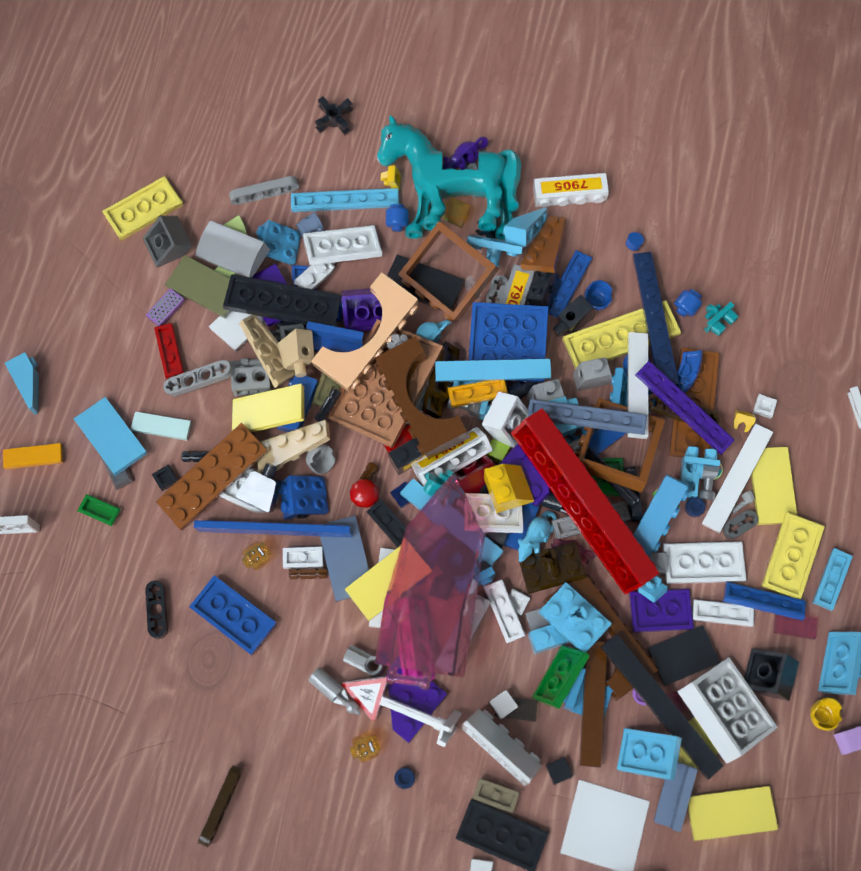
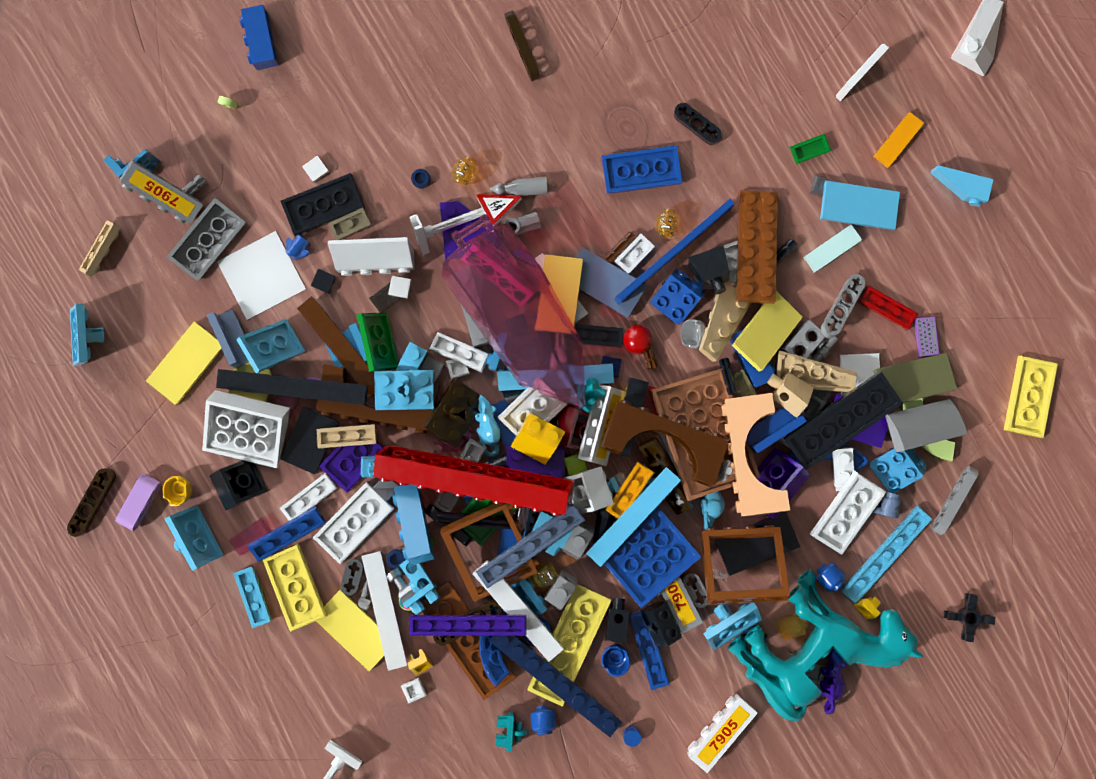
camera: 130 degrees right, 15 degrees up
dark grey slope [143,215,192,267] -> none
black tile [152,464,178,492] -> none
medium azure slope [503,208,547,247] -> none
dark orange wing [520,216,567,273] -> none
none -> blue piece [286,234,310,260]
none -> tan plate [317,424,377,448]
none -> clear yellow head [528,561,558,590]

